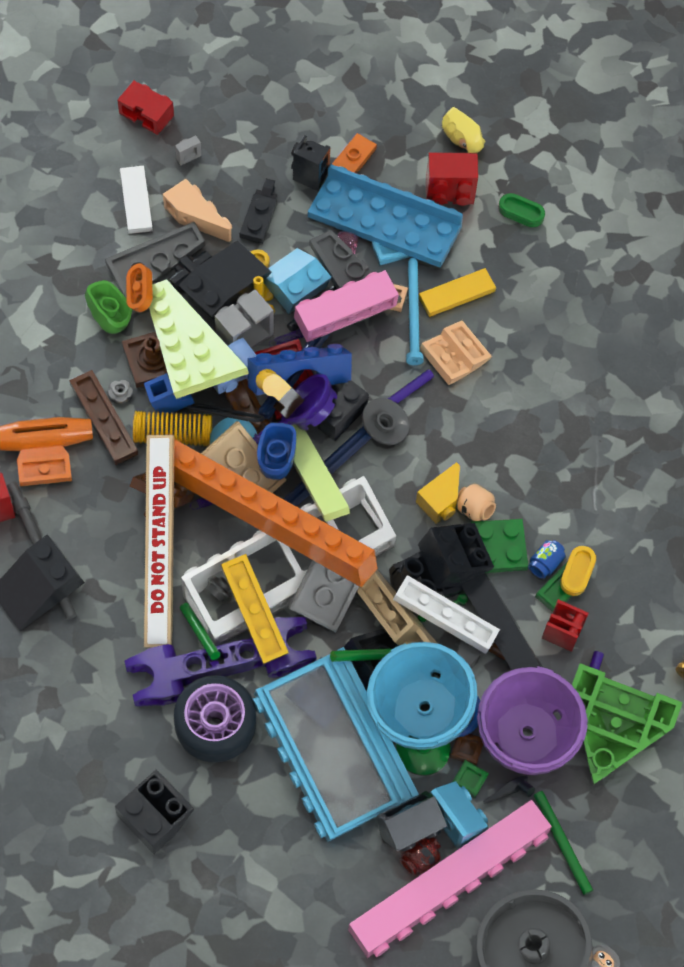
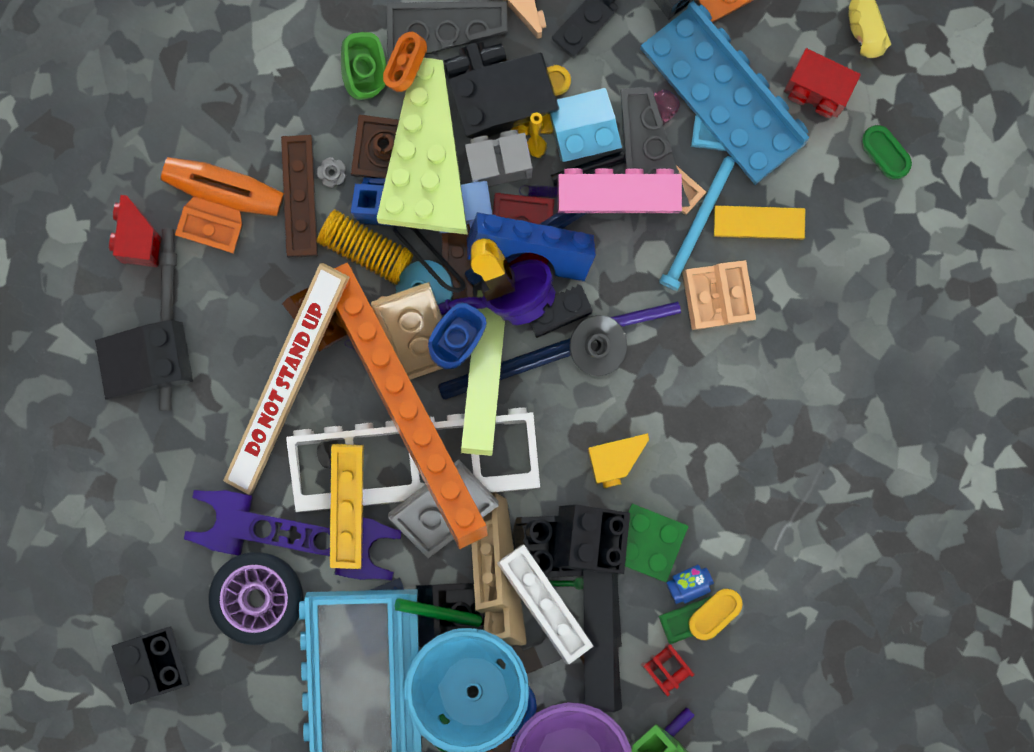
camera: 25 degrees right, 20 degrees up
green bar [180,603,220,660] -> none
light nougat head [457,484,496,522] -> none

